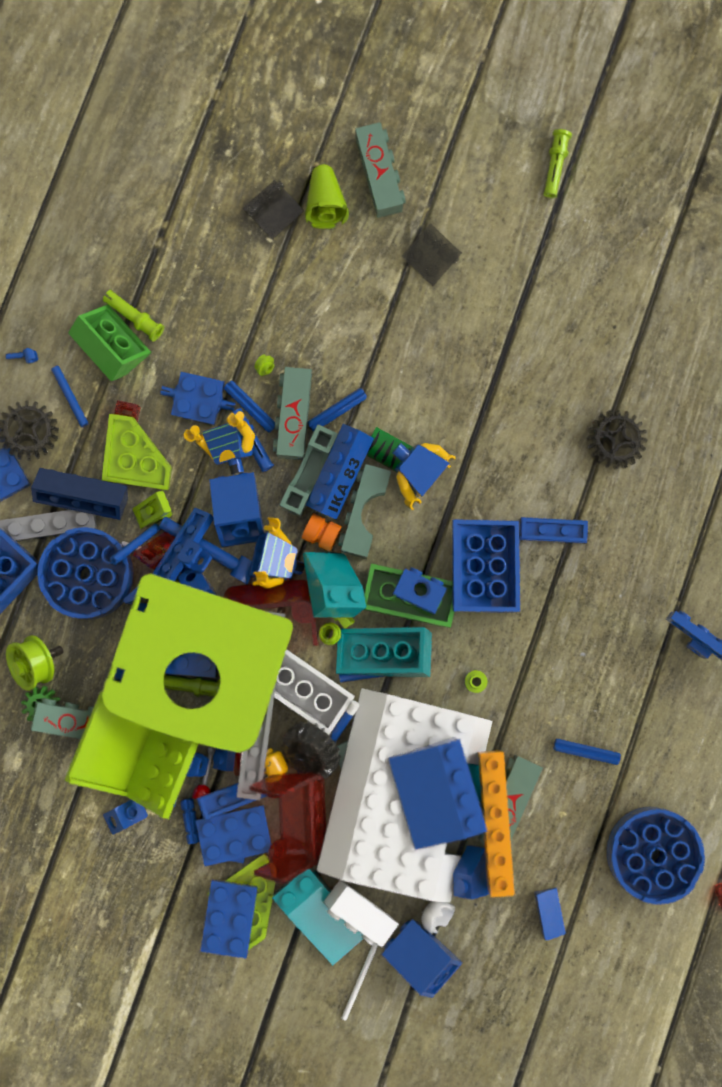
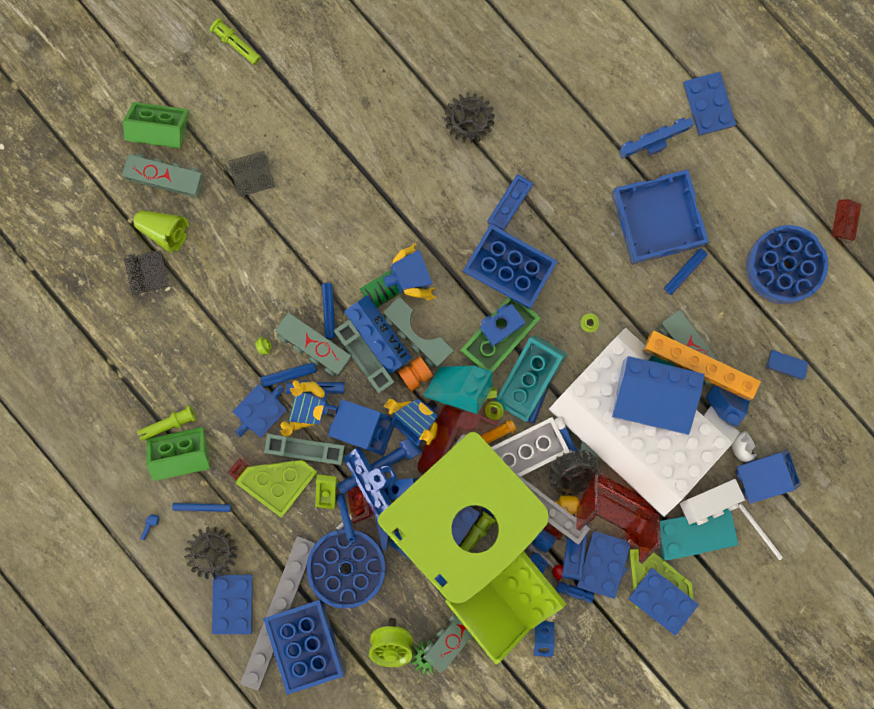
camera: 55 degrees left, 0 degrees up
dark blue brick [31,468,128,520] -> none
none -> bright green slope [123,102,189,148]
none -> sand green arch [264,434,346,466]
none -> light orange axle [481,420,517,444]
none -> blue tile [612,169,709,265]

